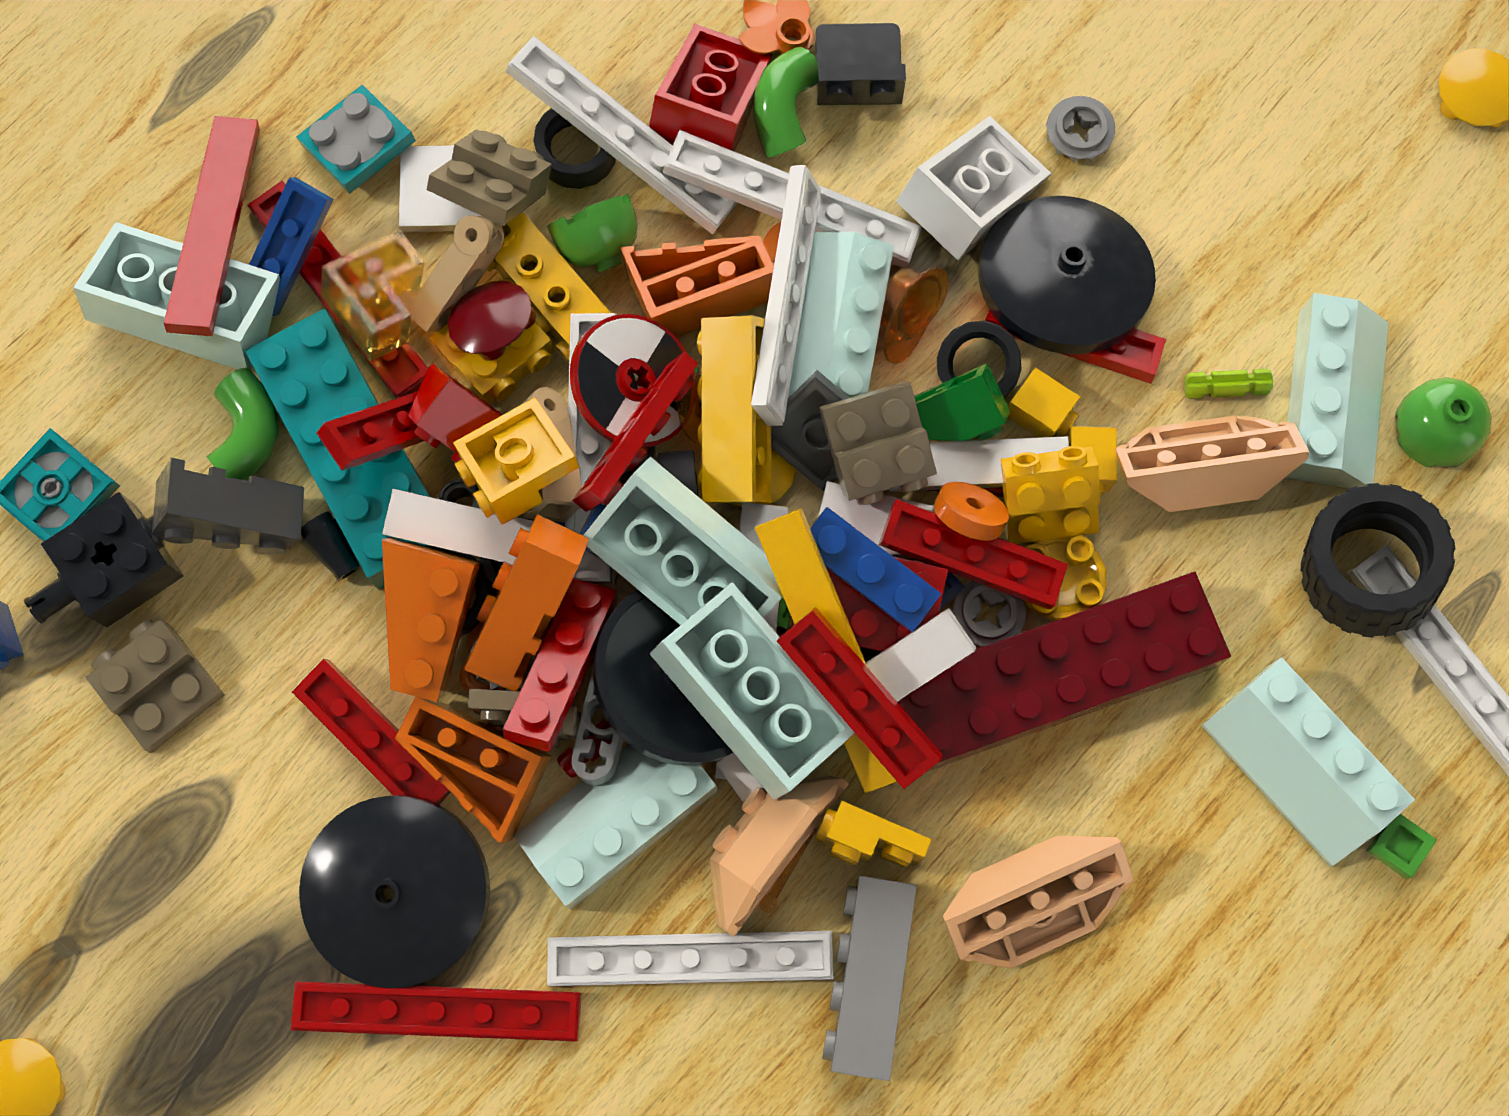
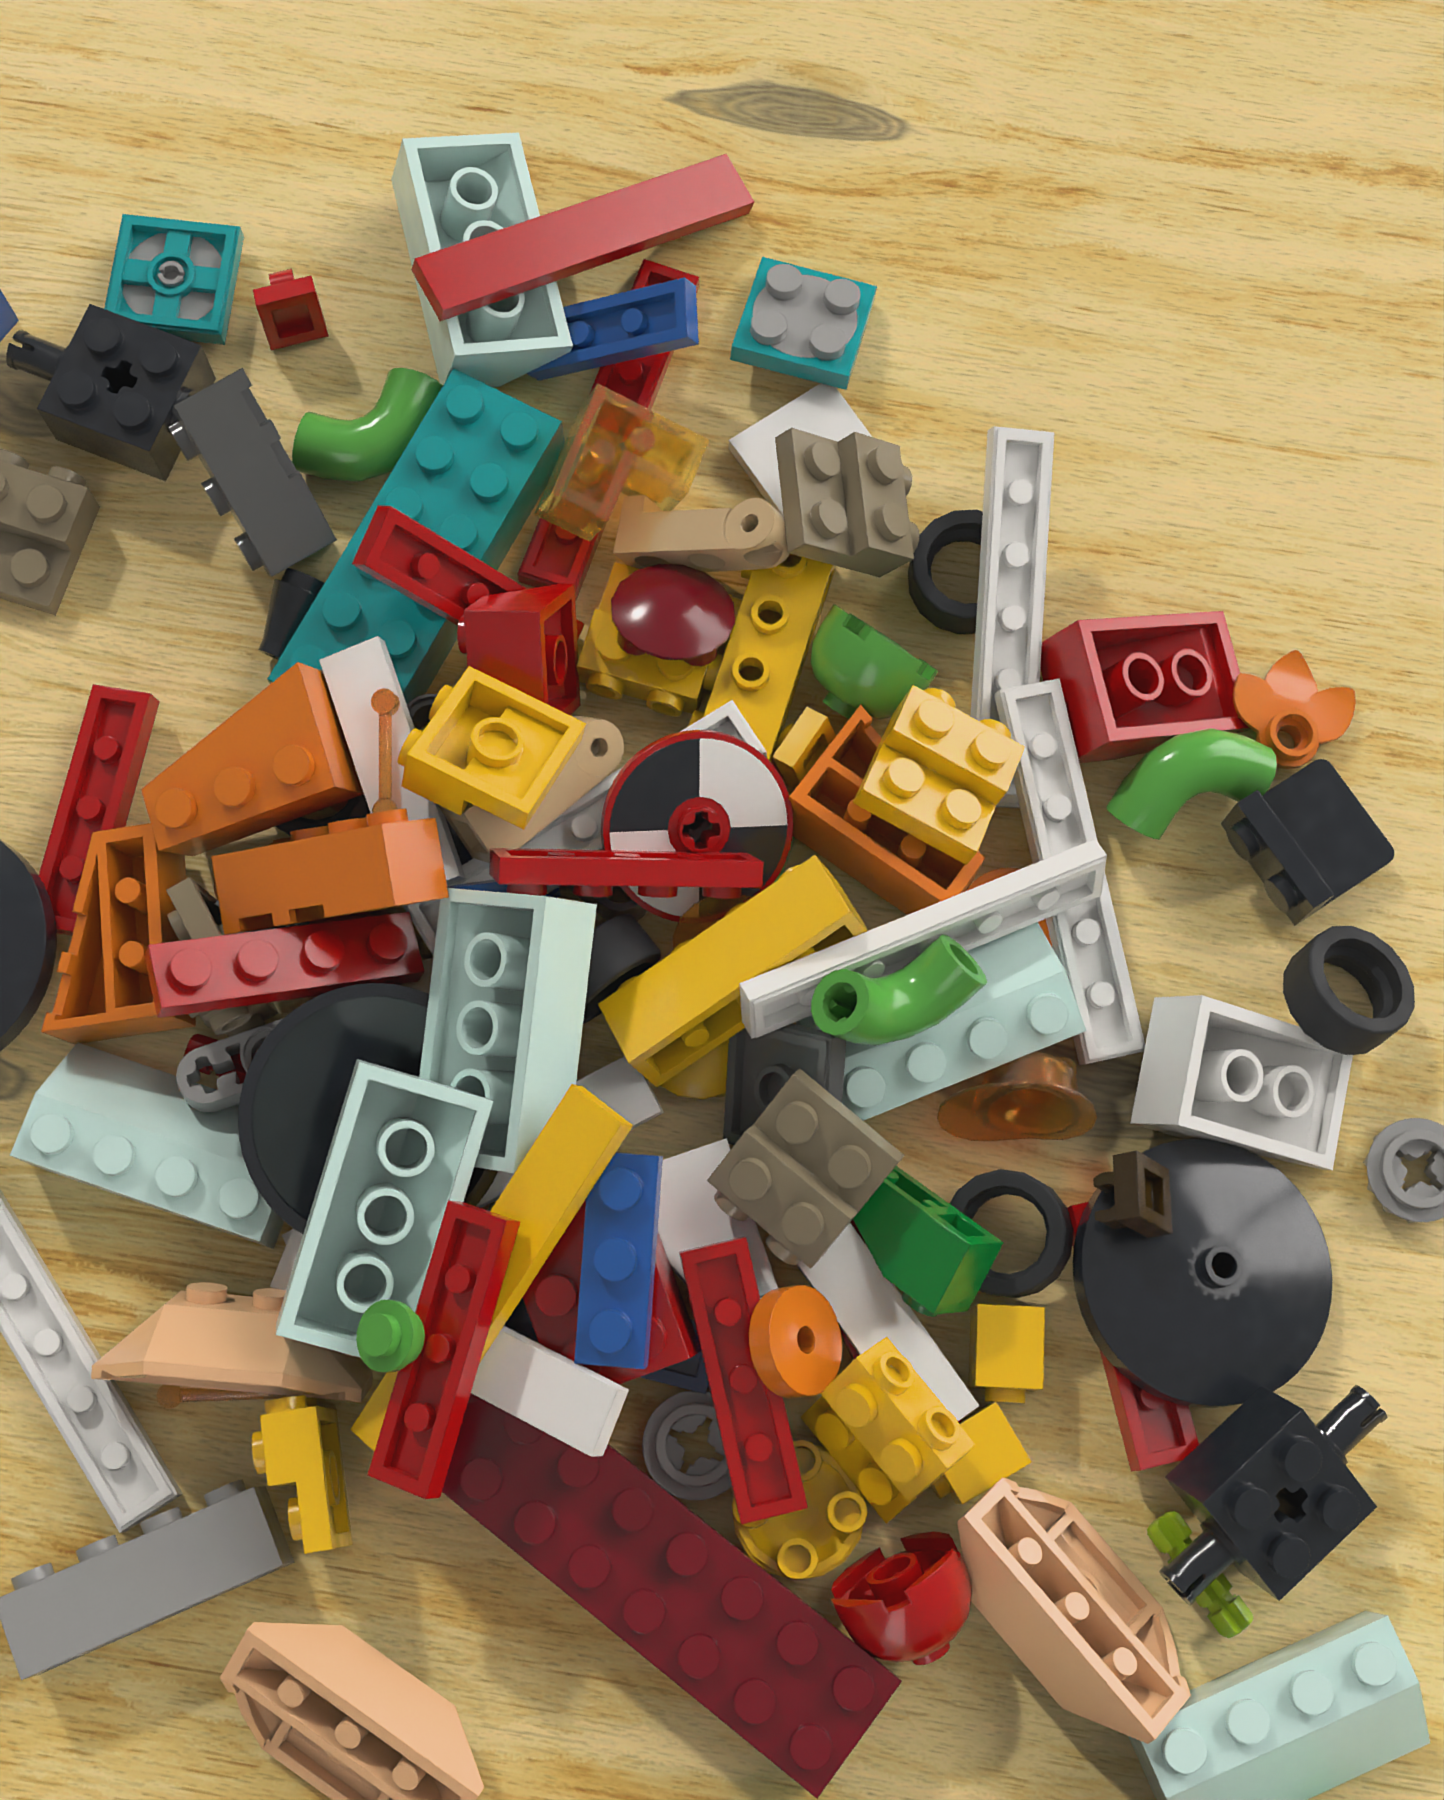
camera: 55 degrees right, 0 degrees up
none -> red tile [253,268,329,351]
none -> bright green plate [356,1300,425,1373]
none -> clear orange hinge [371,688,400,813]
none -> yellow plate [772,707,836,788]
none -> bright green cylinder [811,934,987,1046]
none -> red cylinder [831,1531,972,1665]
none -> yellow plate [853,685,1025,865]
none -> dark brown tile [1093,1150,1173,1238]
none -> black brick [1159,1385,1388,1606]
none -> black tyre [1283,926,1415,1055]

